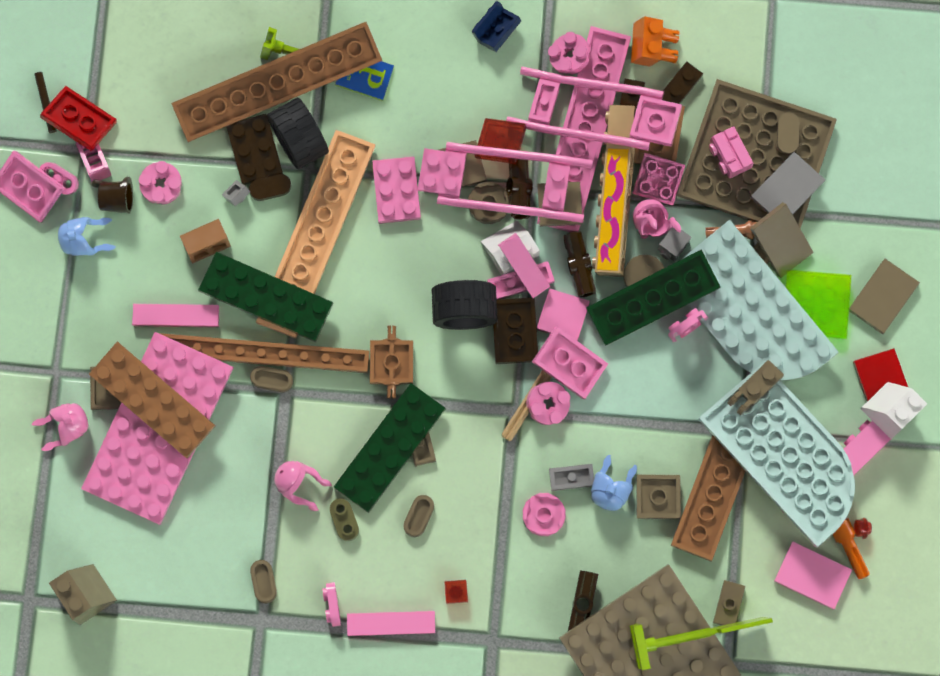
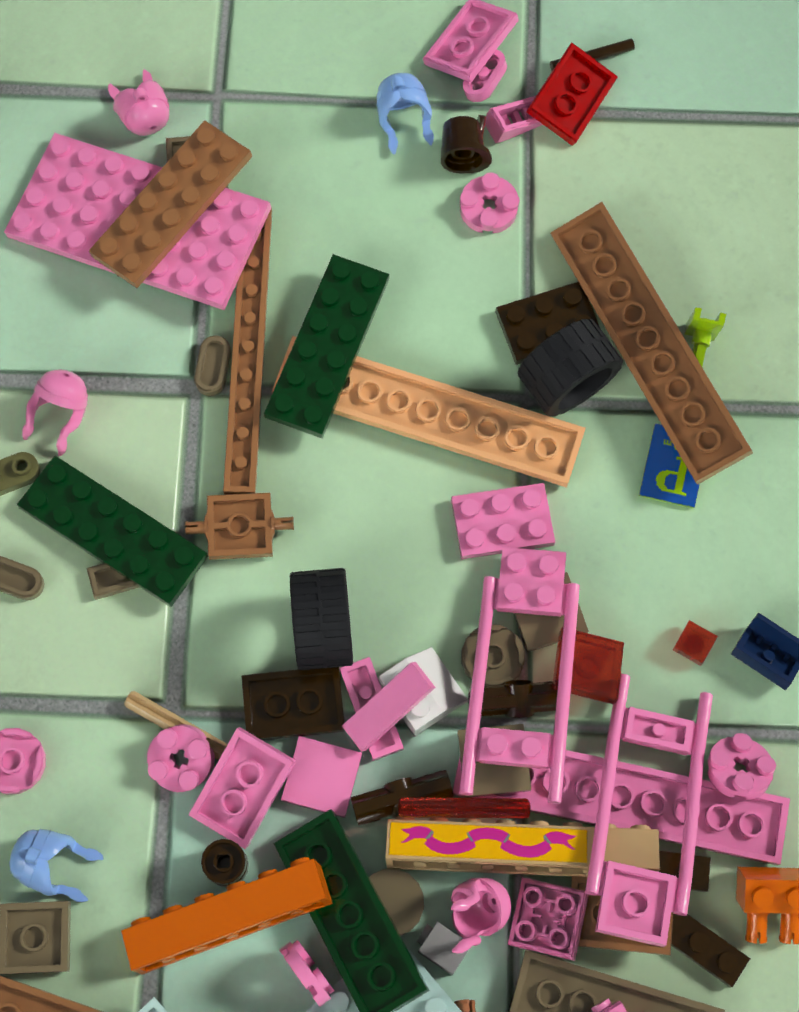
camera: 85 degrees right, 5 degrees down
bright pink tile [132,304,219,327] -> none
medium nougat hinge [180,219,231,264] -> none
light grey plate [222,180,250,206] -> none
dark brown tile [249,174,291,201] -> none
light grey plate [549,464,594,491] -> none
none -> orange brick [121,857,333,975]
none -> dark brown wheel [201,839,249,887]
none -> clear red axle [398,797,531,818]
none -> clear red plate [672,620,718,666]

